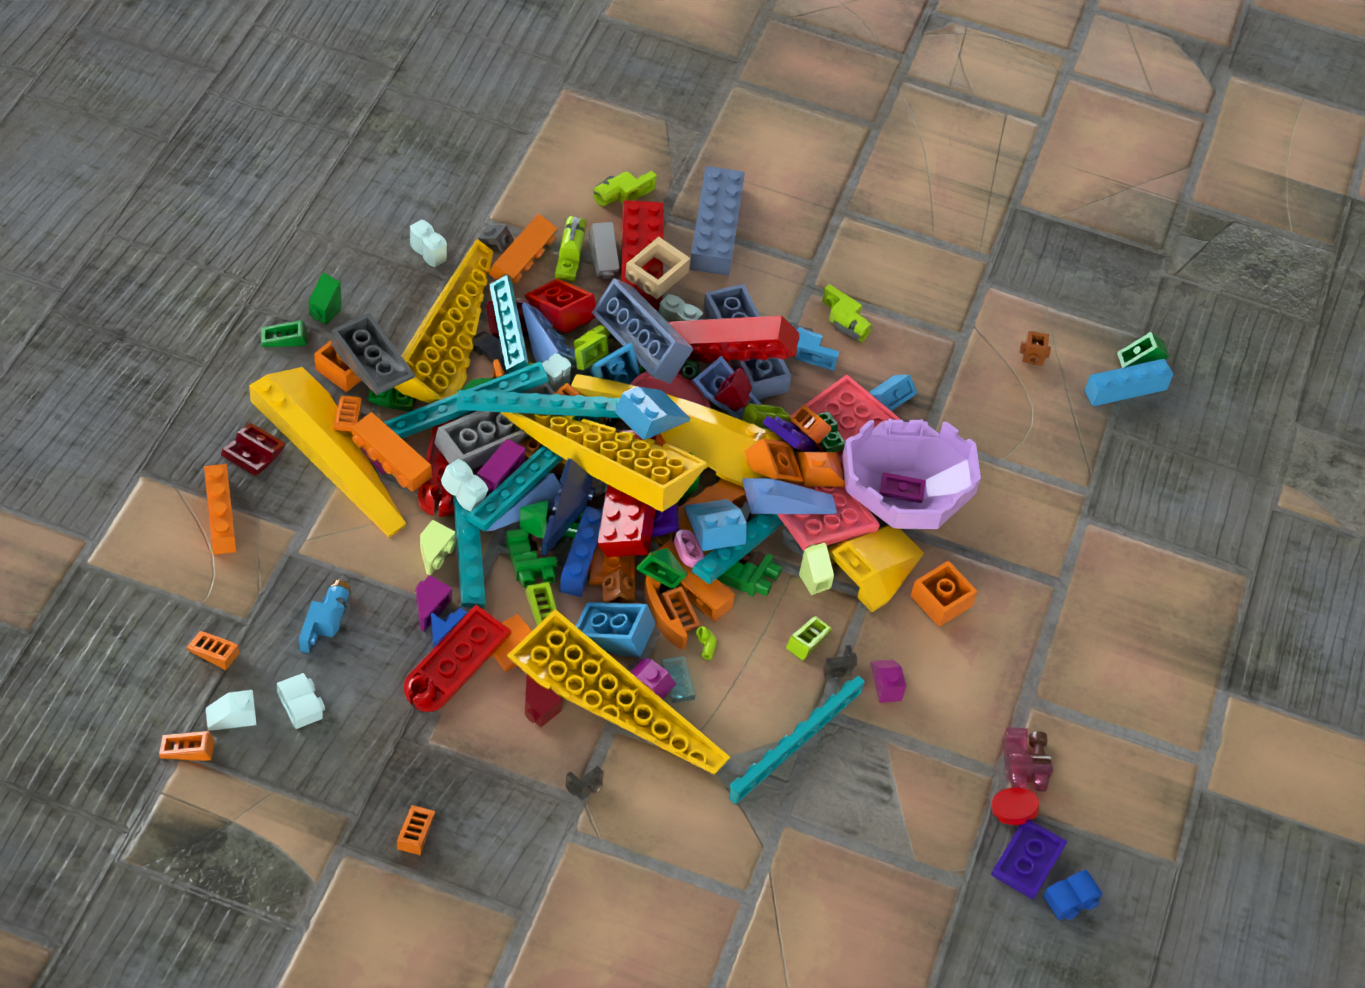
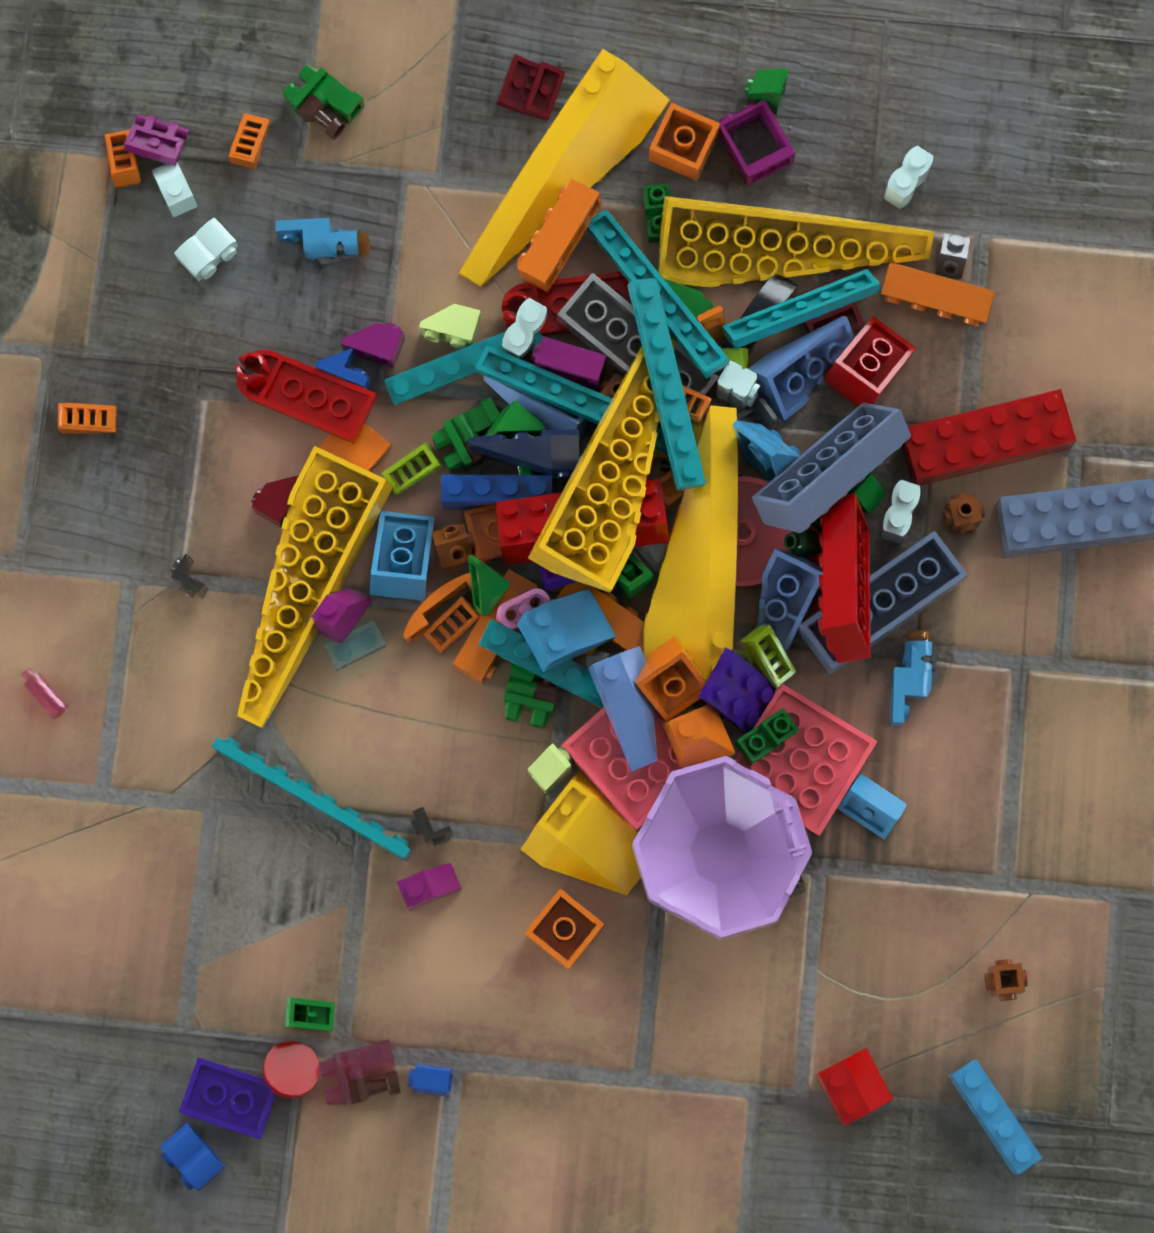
camera: 85 degrees right, 25 degrees up
orange brick [204,464,236,555] -> none
green slope [261,320,307,347] -> none
dark grey slope [331,313,415,395] -> none
orange slope [333,396,362,432] -> none
lime plate [555,216,587,282] -> none
lime plate [574,325,613,370] -> none
light grey slope [587,222,619,279] -> none
lime plate [593,171,657,207] -> none
dark azure slope [615,387,690,440] -> none
tan window [625,237,691,299] -> none
lime arm [696,626,717,660] -> none
dark red slope [714,368,752,412] -> none
lime slope [786,616,832,660] -> none
orange slope [790,404,832,443] -> none
lime plate [822,284,873,343] -> none
magenta plate [879,472,926,503] -> none
green slope [1117,332,1169,368] -> none
none -> clear pink cylinder [22,668,68,719]
none -> magenta plate [124,114,189,166]
none -> green hips [283,65,365,140]
none -> green slope [285,997,335,1031]
none -> blue brick [408,1063,453,1097]
none -> magenta window [718,100,796,186]
none -> red slope [816,1048,893,1126]
none -> dark orange brick [943,493,985,534]

